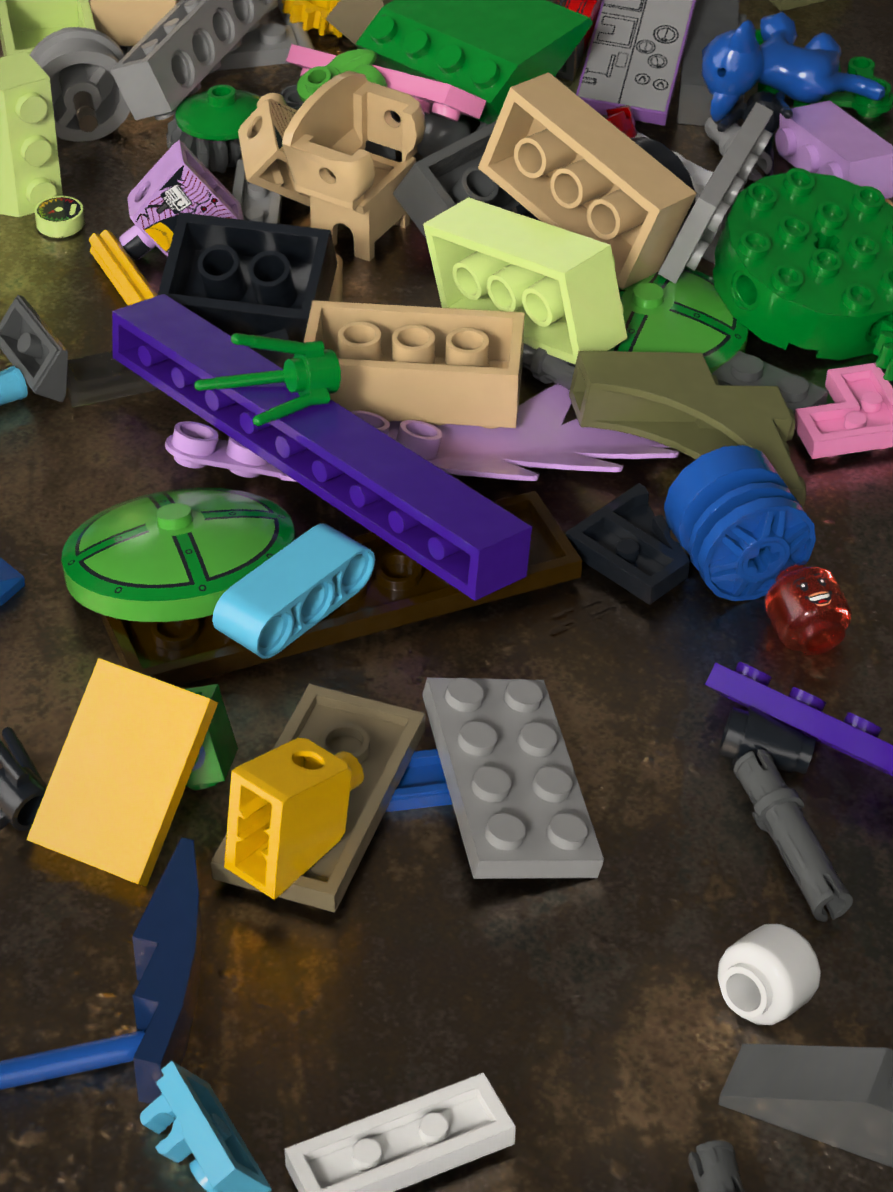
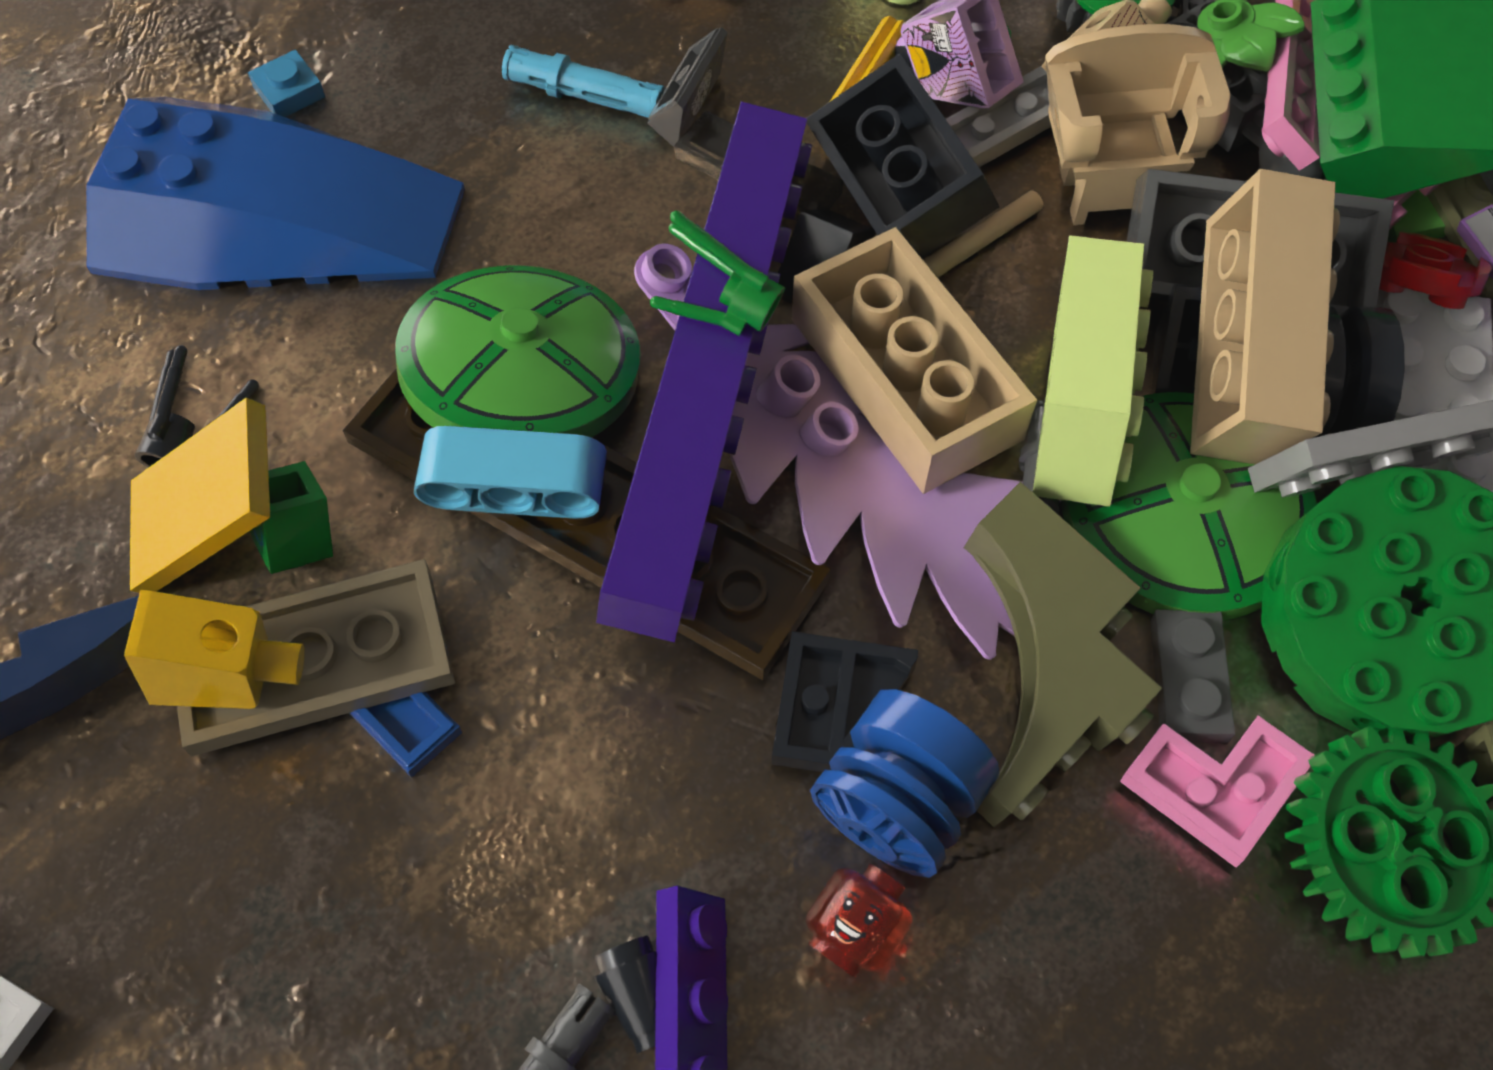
camera: 55 degrees right, 20 degrees up
light grey plate [422,677,604,879] -> none

